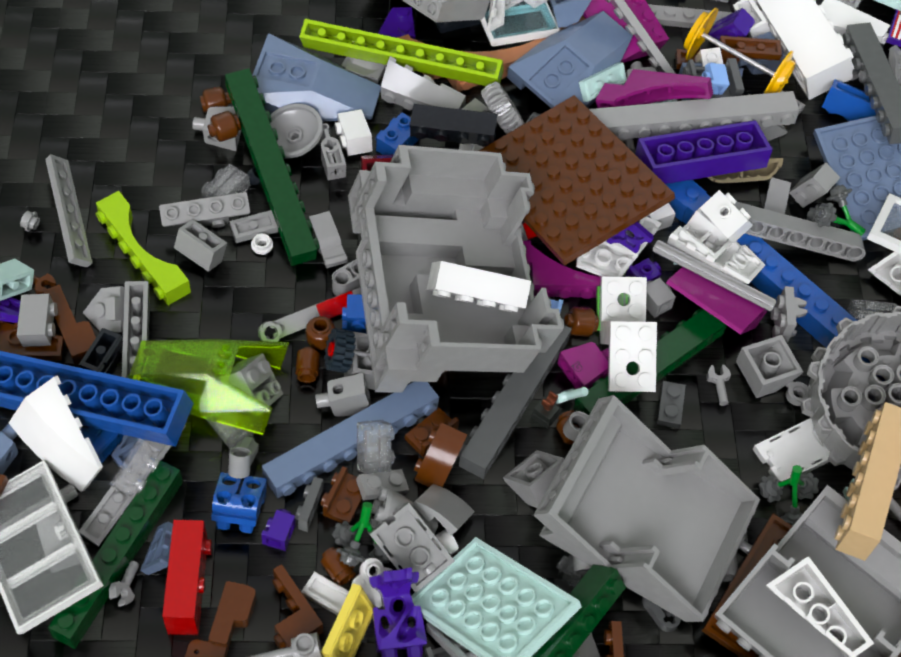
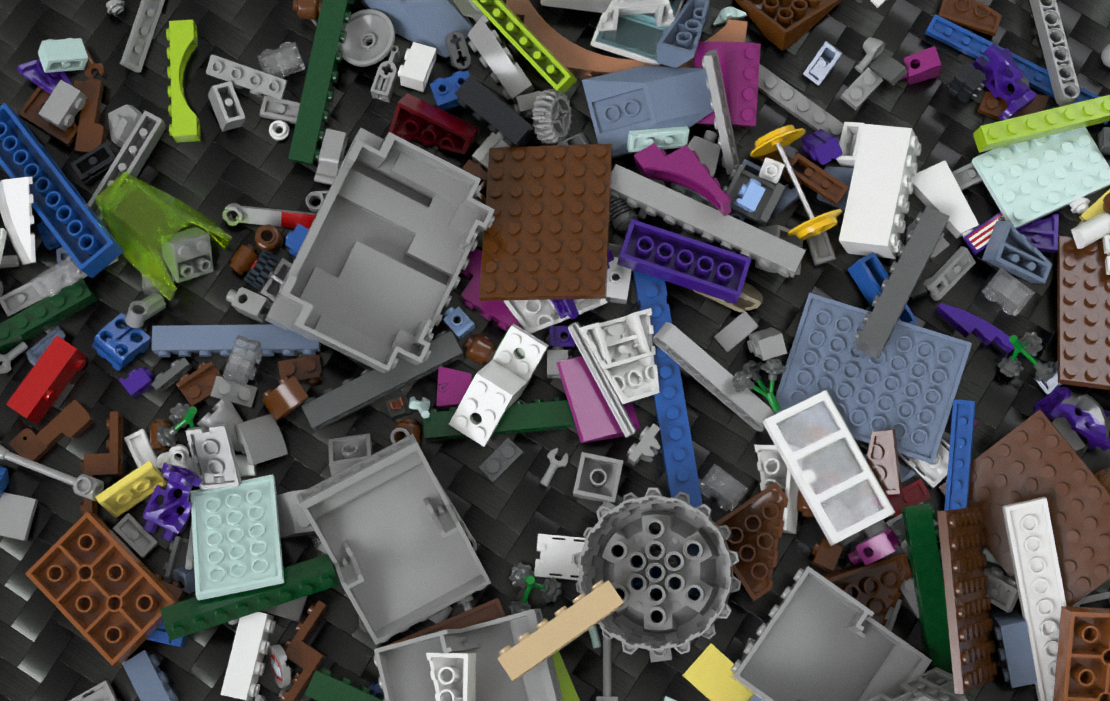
camera: 40 degrees right, 20 degrees up
white brick [426,261,531,312] -> none
white brick [700,190,753,243] -> none
none -> light grey slope [277,489,316,538]
none -> dark grey beam [445,31,471,69]

